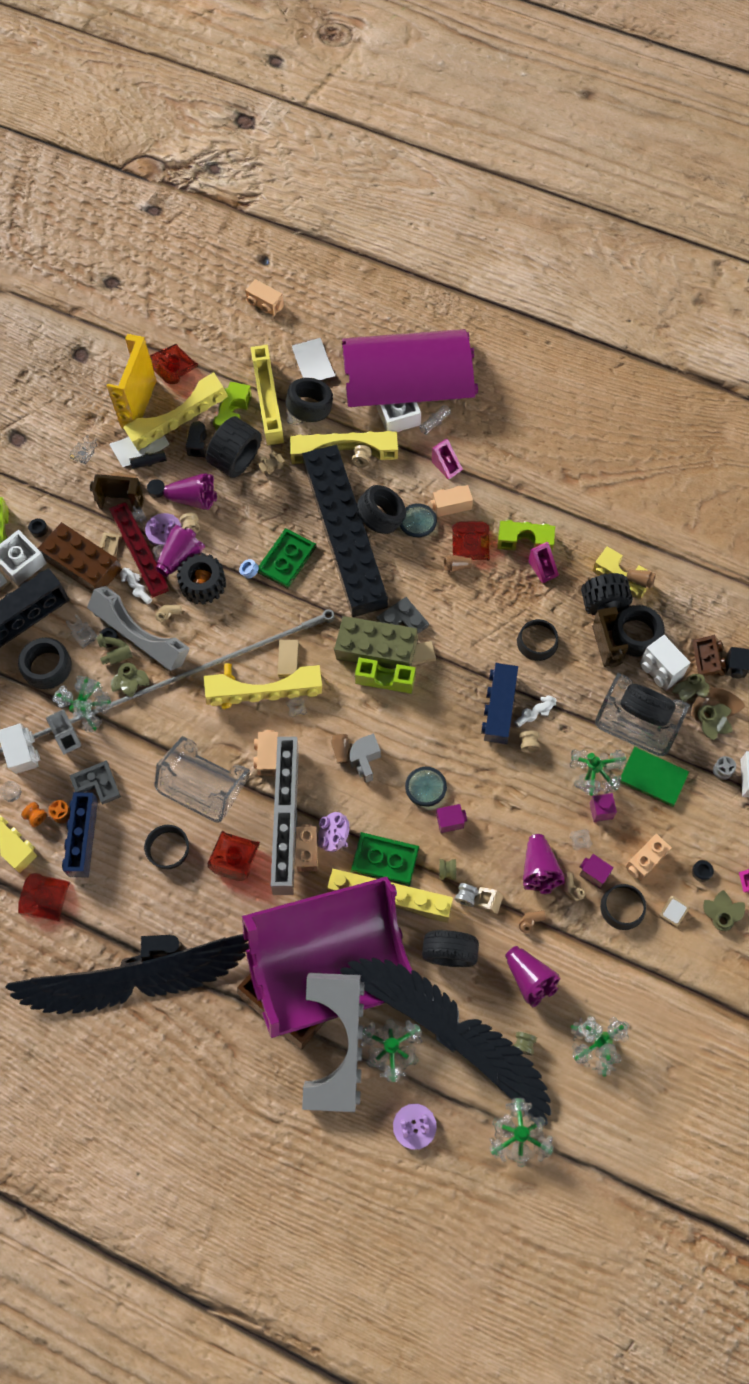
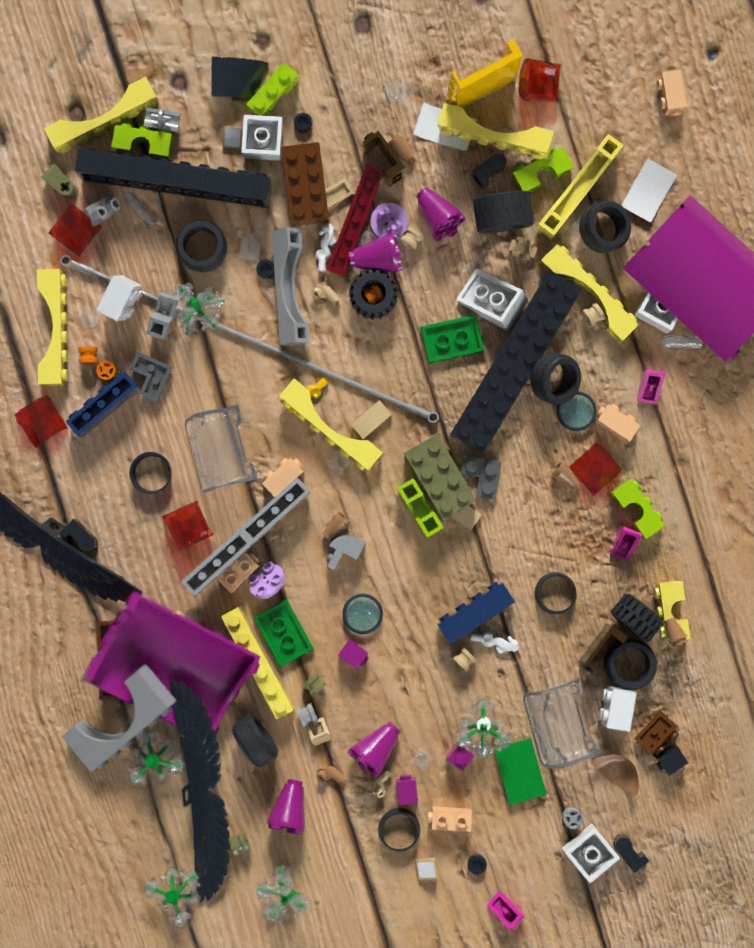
camera: 40 degrees right, 20 degrees up
olive plant [96,634,133,665] -> none
olive plate [111,663,149,698] -> none
black pin [129,450,167,470] -> none
clear plate [132,505,147,526] -> none
black tile [147,479,165,498] -> none
light blue tile [239,559,258,579] -> none
lavender plate [393,1104,437,1150] -> none
black tyre [620,684,676,726] -> none
olive plate [672,674,710,702] -> none
olive plate [697,704,733,740] -> none
olive plate [703,890,745,931] -> none
none -> white slope [456,268,528,331]

